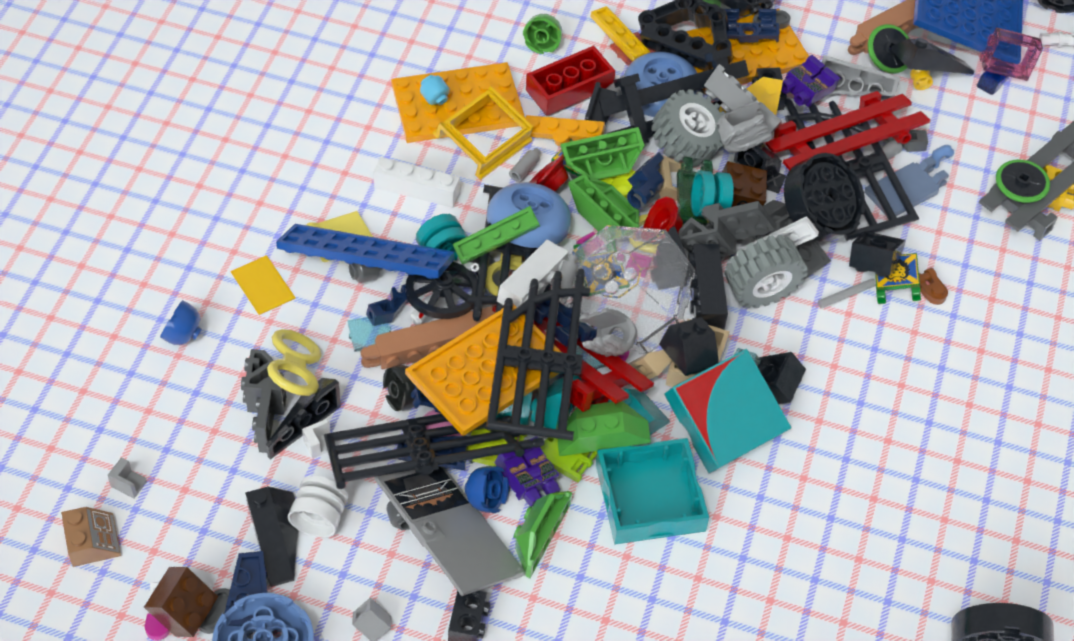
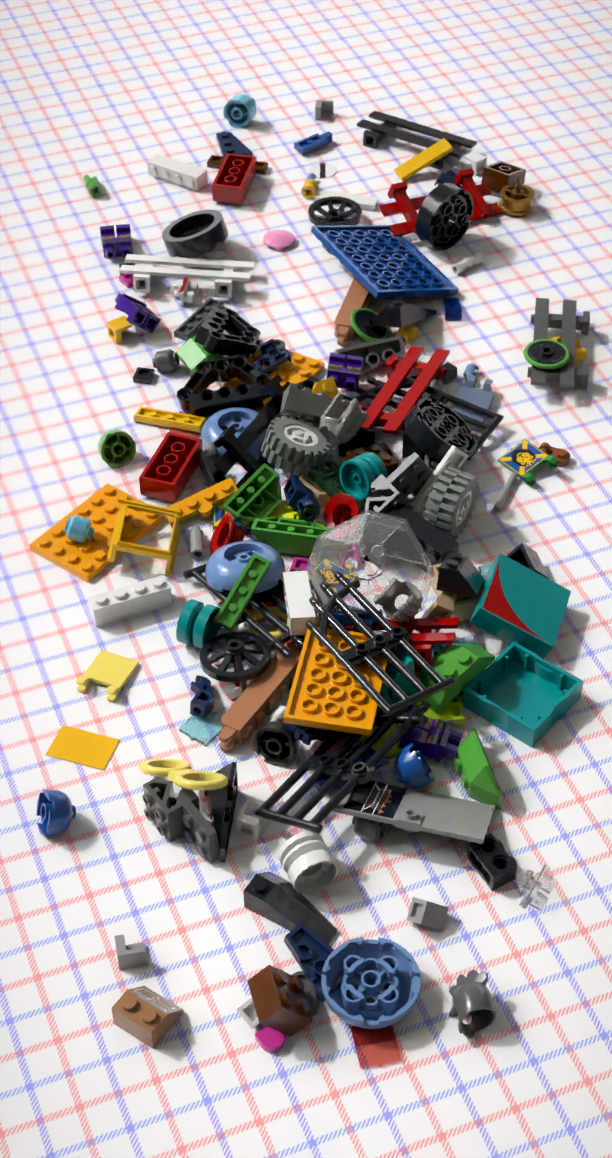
camera: 35 degrees left, 10 degrees down
blue plate [276,223,454,279] -> none
dark grey head [349,263,382,283] -> none
black slope [849,231,906,277] -> none
clear pink window [980,27,1043,81] -> none

